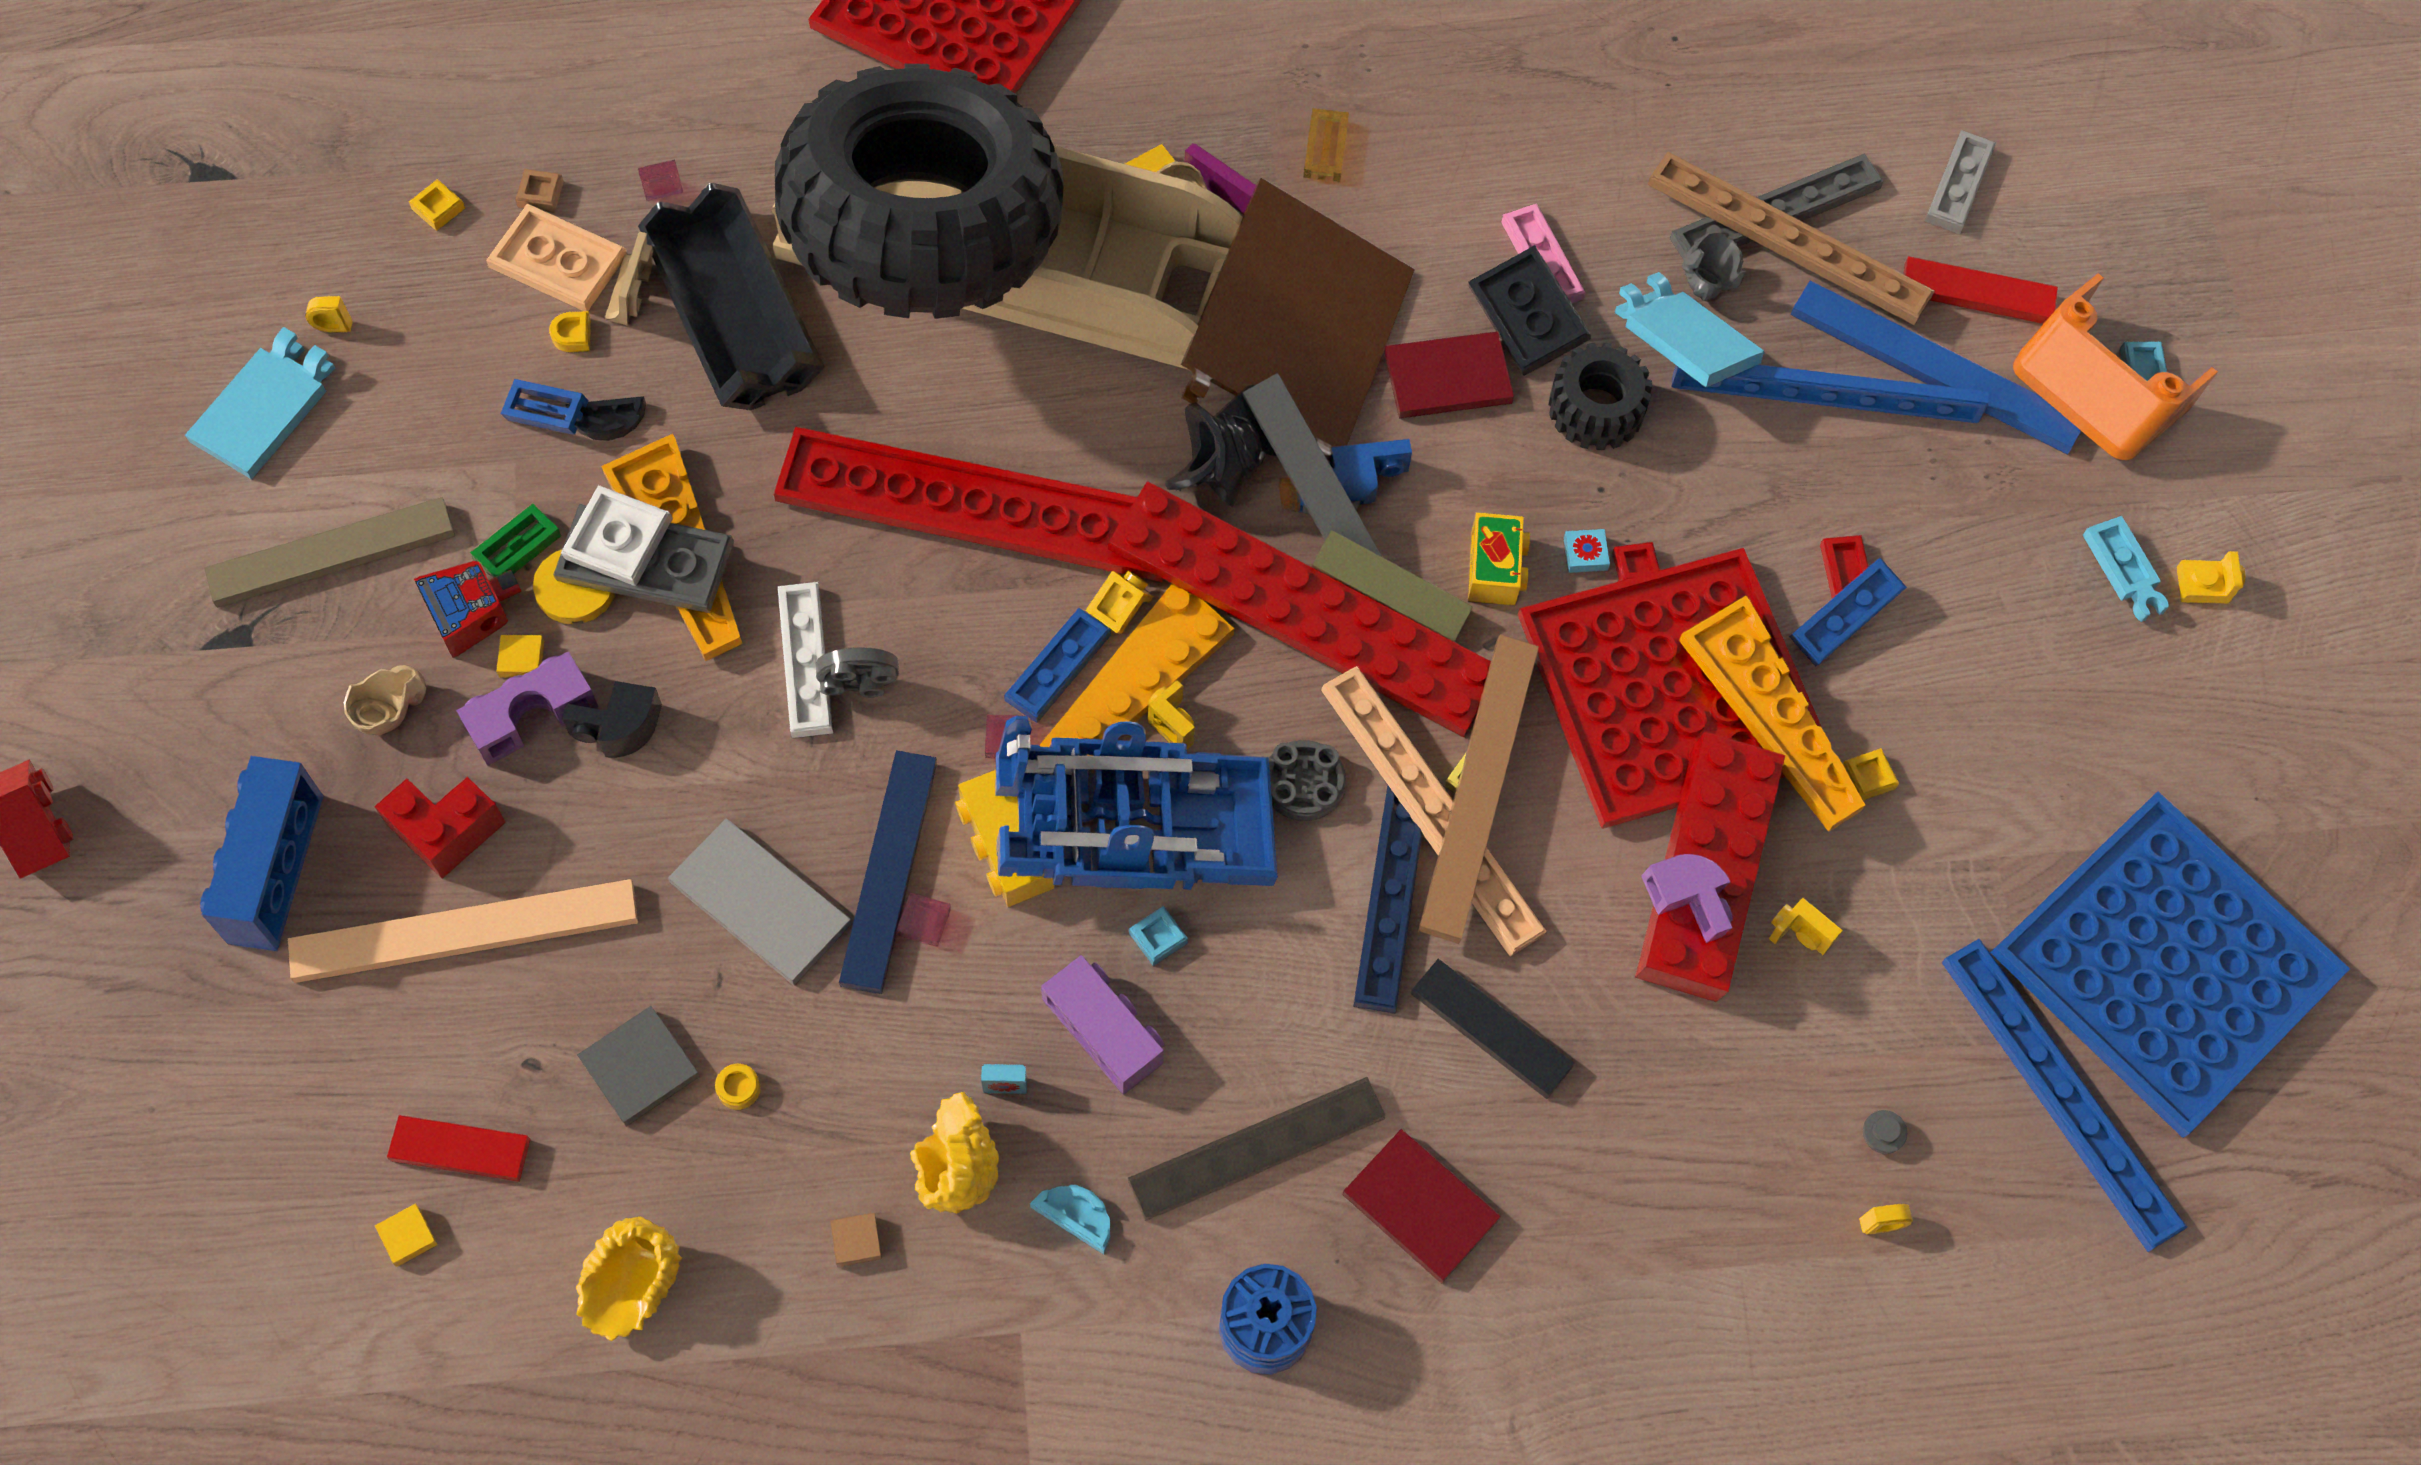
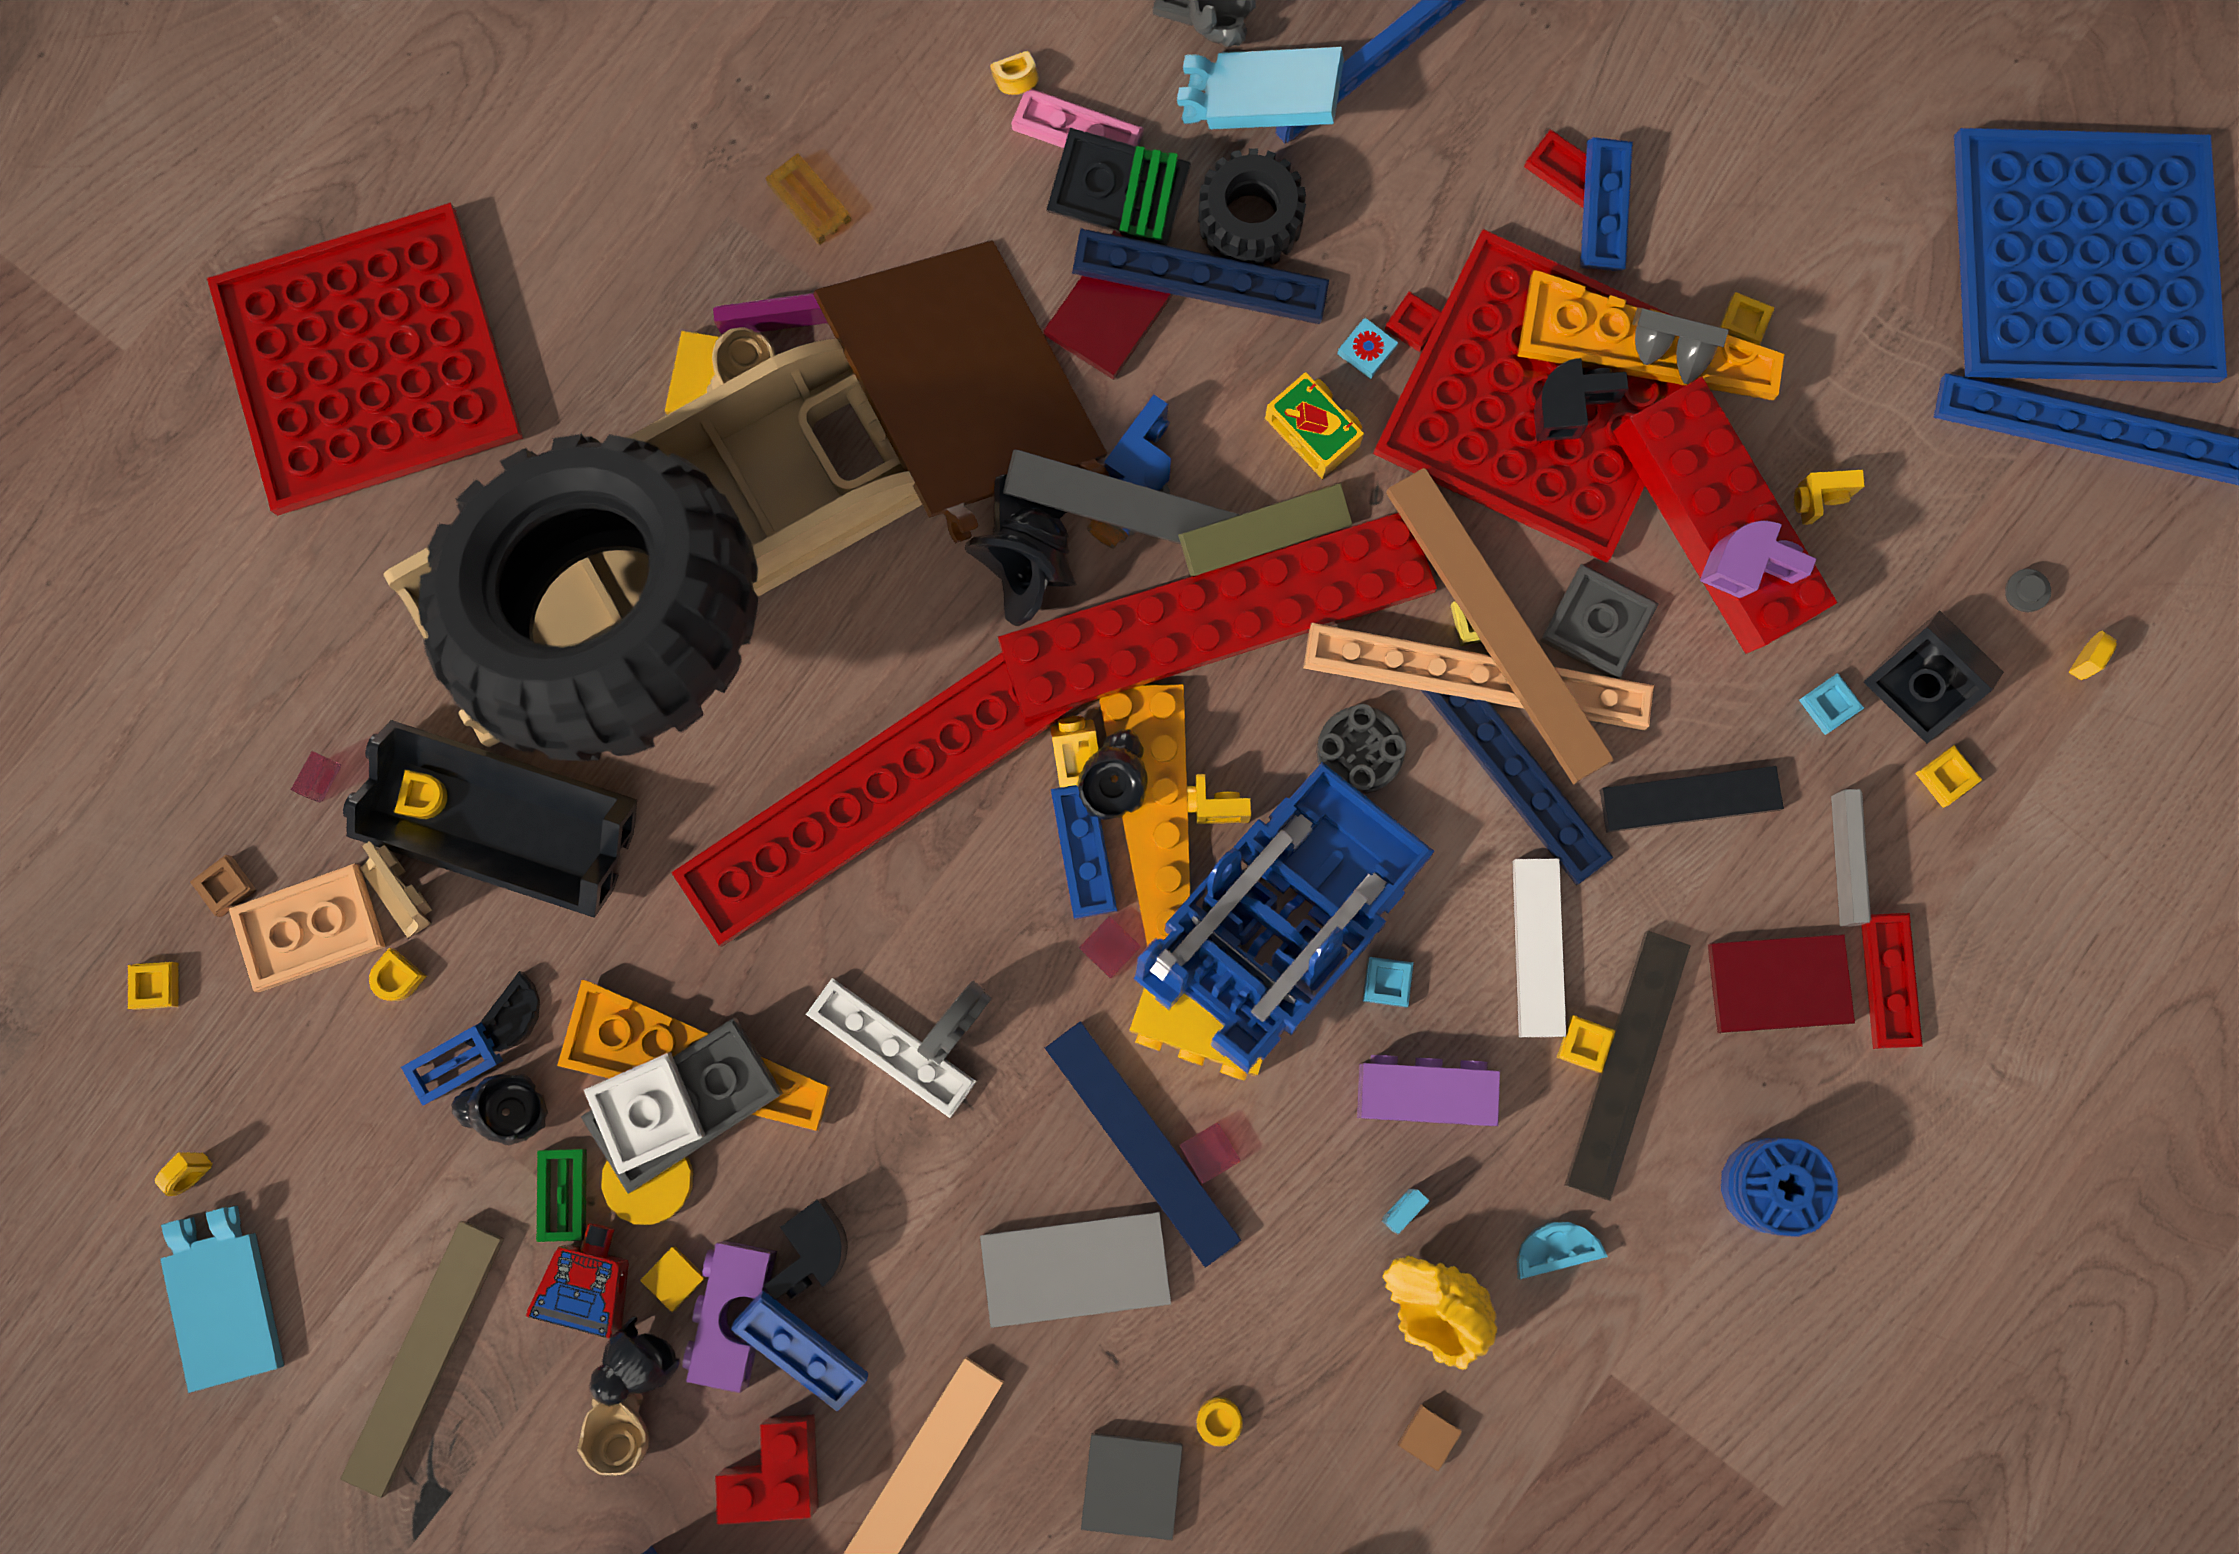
camera: 40 degrees left, 15 degrees up
none -> yellow tile [394,770,447,819]
none -> black piece [451,1074,548,1145]
none -> black piece [589,1316,680,1406]
none -> blue tile [731,1291,868,1412]
none -> yellow tile [990,51,1038,95]
none -> dark blue tile [1072,228,1329,324]
none -> black piece [1077,729,1148,820]
none -> green tile [1119,146,1179,242]
none -> white tile [1512,859,1566,1037]
none -> black brick [1534,358,1628,441]
none -> dark grey tile [1540,563,1659,679]
none -> yellow tile [1556,1015,1616,1073]
none -> dark grey tile [1632,307,1729,384]
none -> medium azure tile [1799,673,1864,735]
none -> light grey tile [1831,789,1871,927]
none -> red tile [1861,913,1923,1049]
none -> black slope [1864,610,2004,744]
none -> yellow tile [1915,745,1982,808]

